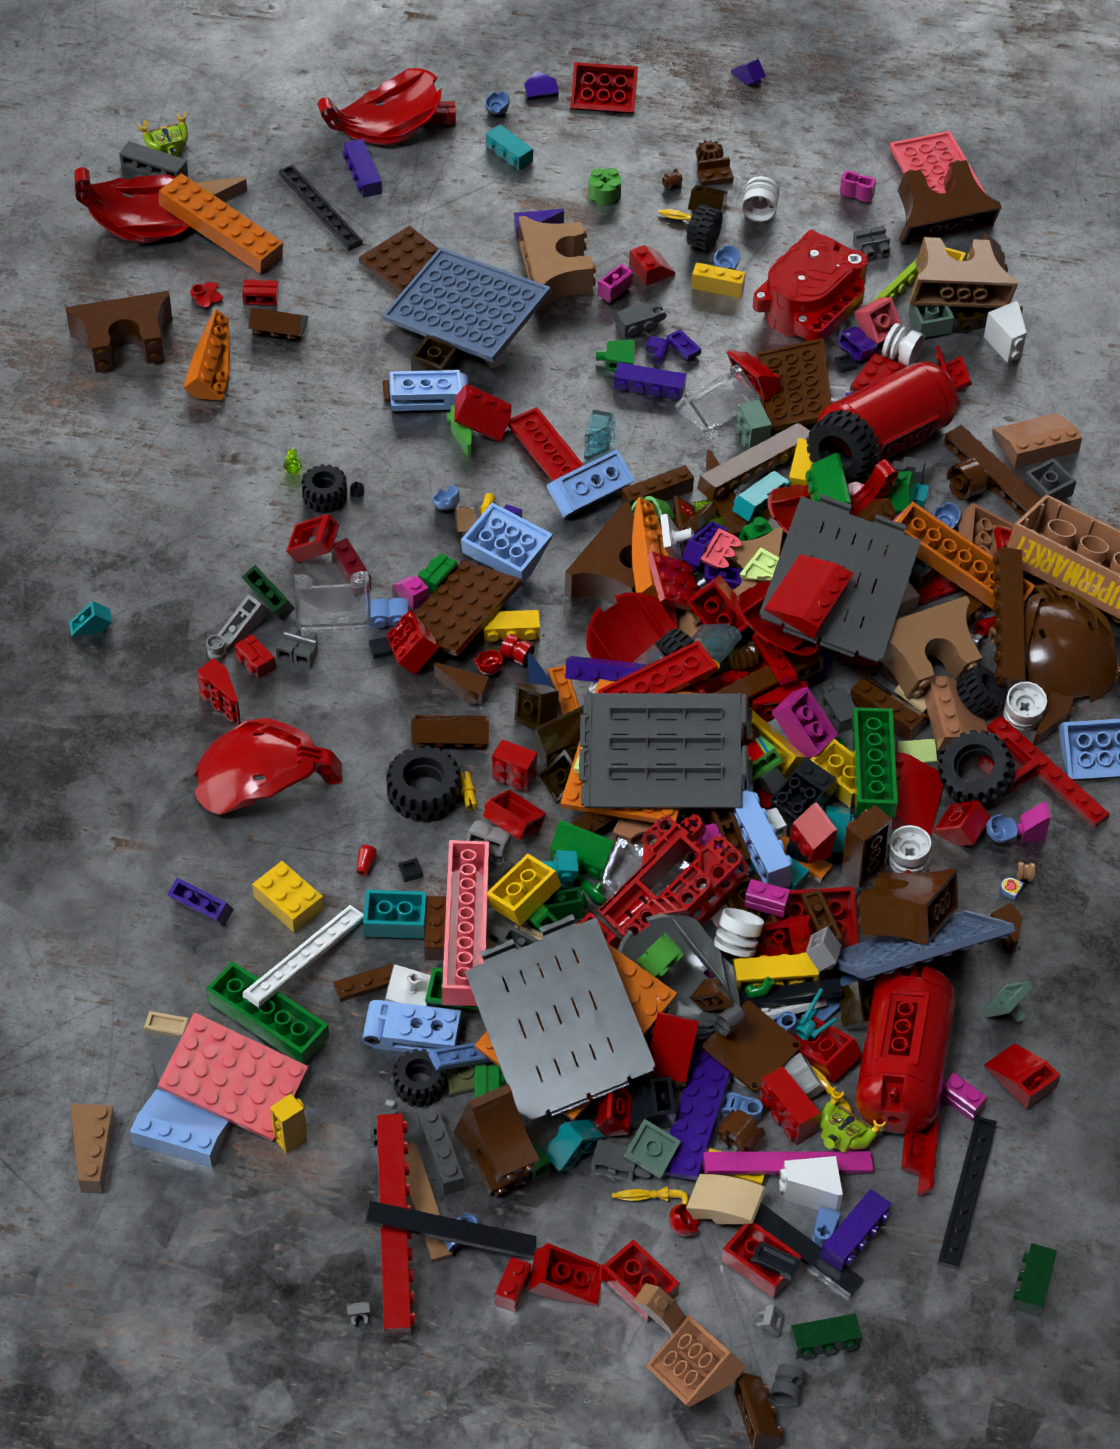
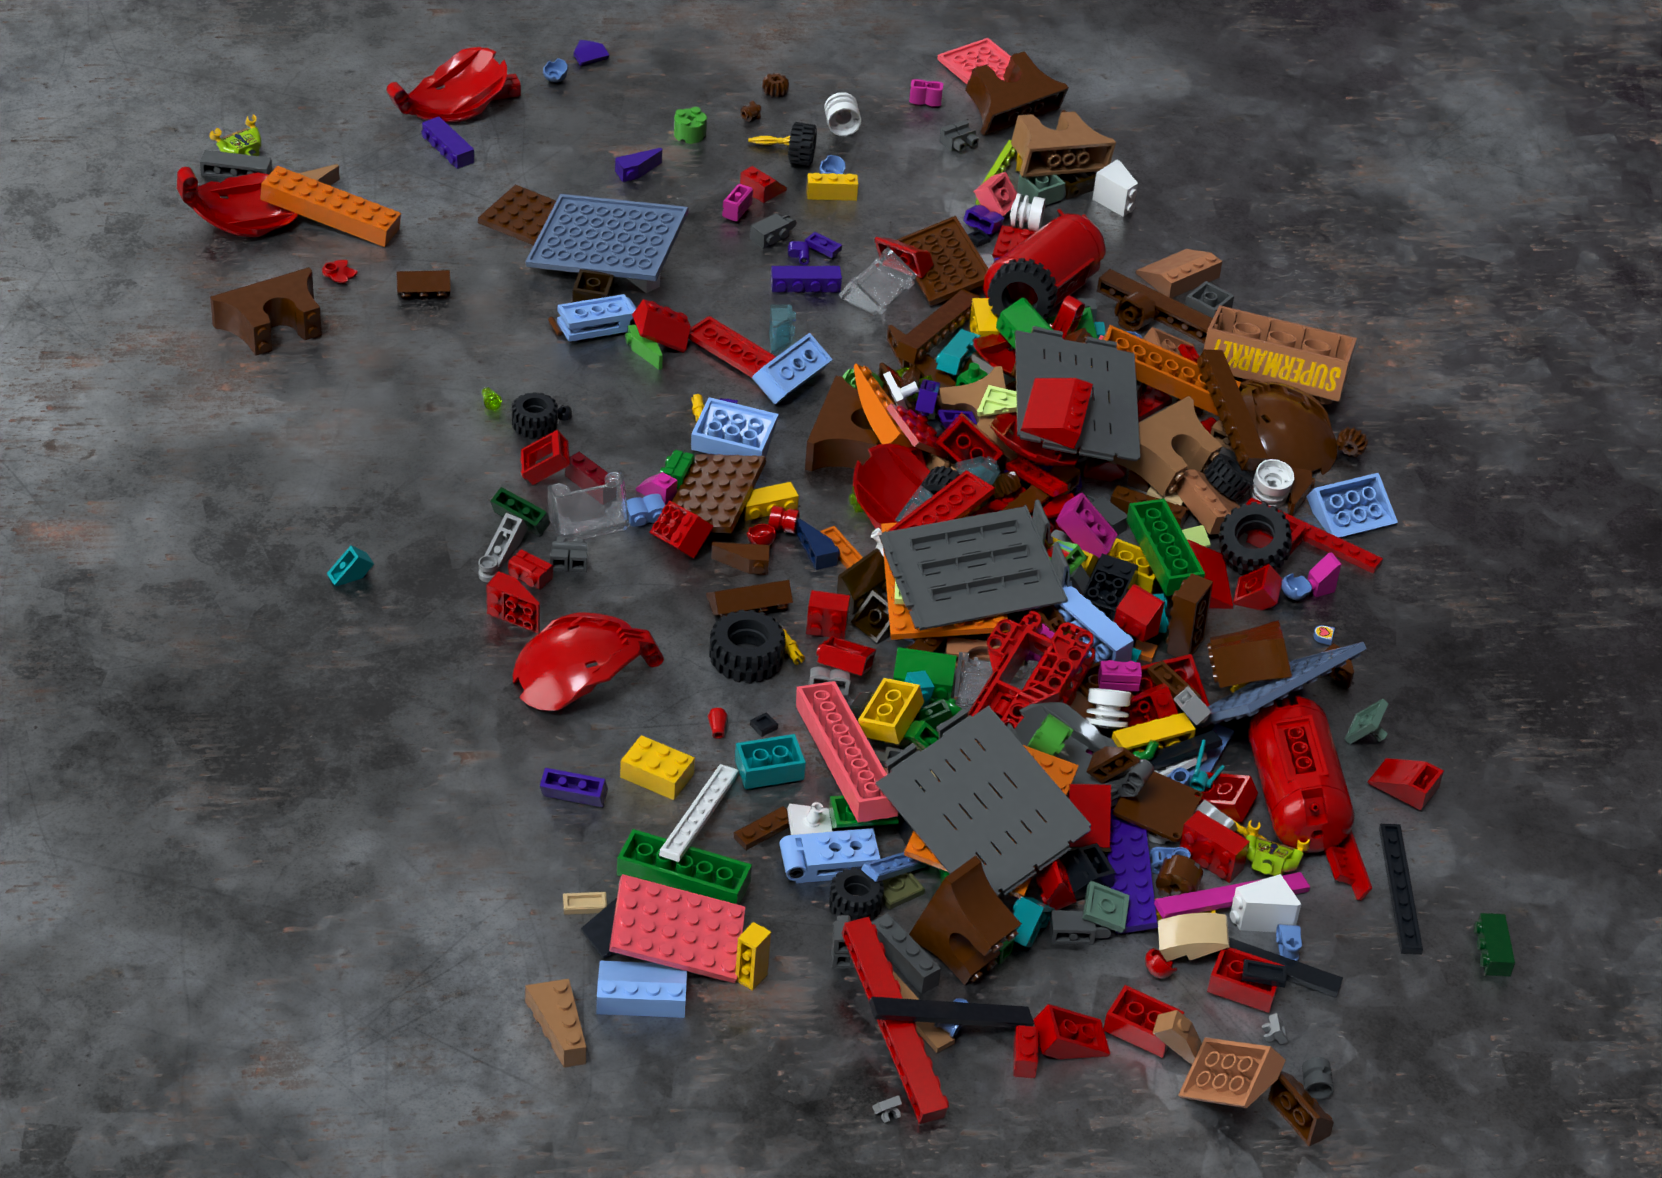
camera: 20 degrees left, 10 degrees down
orange wedge [183,309,229,401] -> none
red brick [242,279,279,306] -> none
black tile [279,164,363,251] -> none
black tile [369,637,392,659] -> none
reddish brown brick [424,896,447,961] -> none
medium blue hair [432,485,460,511] -> none
medium nougat slope [454,506,476,535] -> none
green brick [474,1066,505,1098] -> none
teal brick [485,125,533,170] -> none
dark brown slope [514,683,559,729] -> none
medium nougat piece [519,216,596,312] -> none
dark purple brick [565,656,646,682] -> none
red slope [570,62,638,113] -> none
green torso [595,339,635,373] -> none
yellow piece [612,1186,689,1205] -> none
reddish brown brick [621,465,694,508] -> none
dark brown brick [688,185,728,213] -> none
reddish brown bracket [697,157,734,186] -> none
coral plate [701,528,742,569] -> none
dark purple slope [731,59,766,86] -> none
sand green brick [735,400,772,450] -> none
red piece [752,229,868,341] -> none
dark green brick [789,1313,862,1359] -> none
dark purple brick [819,1189,892,1271] -> none
dark brown slope [839,981,875,1030] -> none
white wheel [889,825,931,873] -> none
dark pink brick [941,1072,987,1121] -> none
medium nougat wheel [1016,861,1035,882] -> none

